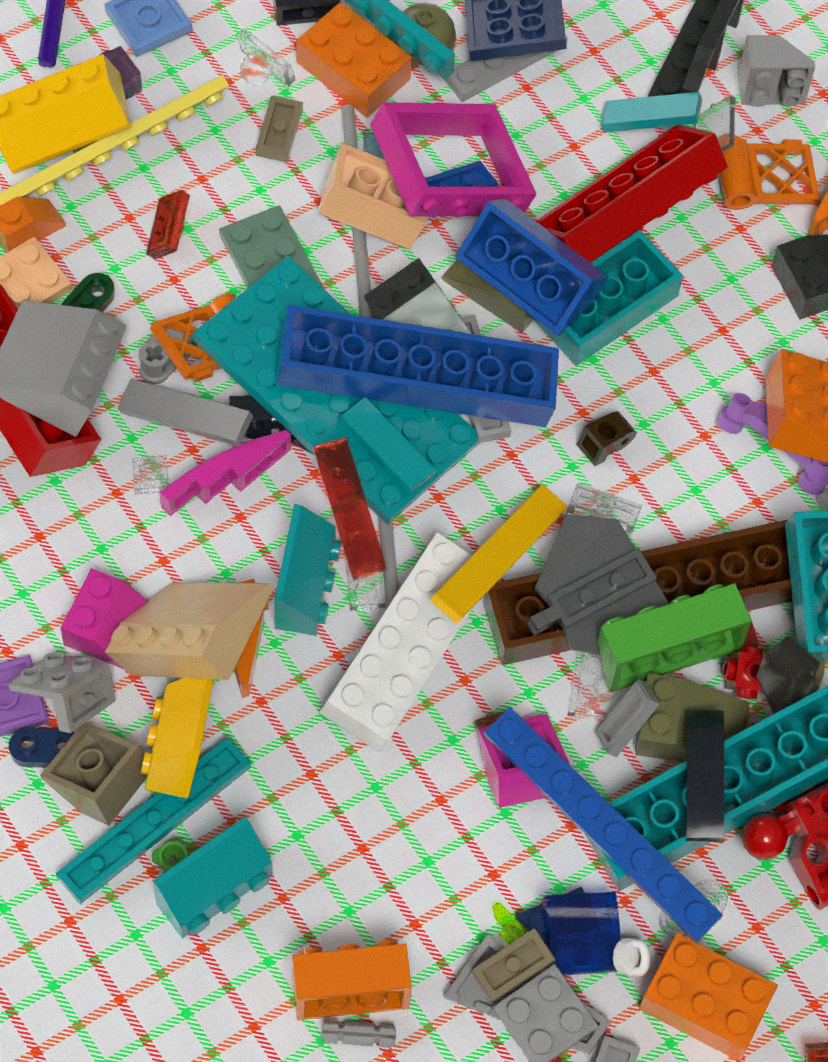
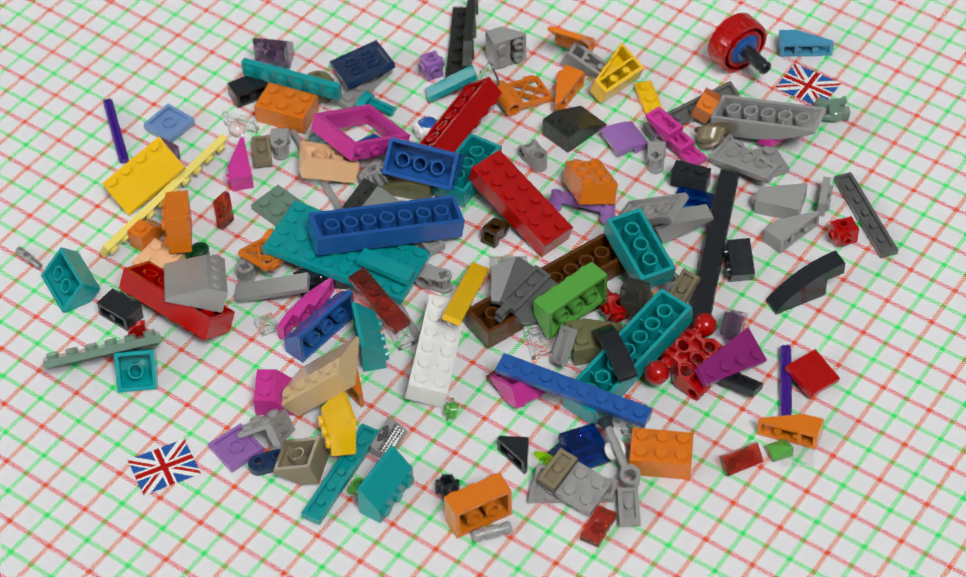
camera: 15 degrees left, 15 degrees down
none -> orange brick [162,190,192,254]
none -> dark pink slope [225,137,254,192]
none -> light grey piece [271,127,291,160]
none -> blue slope [284,290,354,363]
none -> teal piece [355,91,397,116]
none -> light grey gear [359,160,391,188]
none -> slope [370,417,408,458]
none -> hair [413,116,437,140]
none -> light grey piece [415,264,453,294]
none -> medium lavender brick [418,50,445,82]
none -> black gear [435,474,460,499]
none -> bright green plate [444,397,459,421]
none -> red brick [469,150,573,258]
none -> black slope [497,436,529,474]
none -> light grey piece [517,139,547,172]
none -> light grey piece [597,415,641,487]

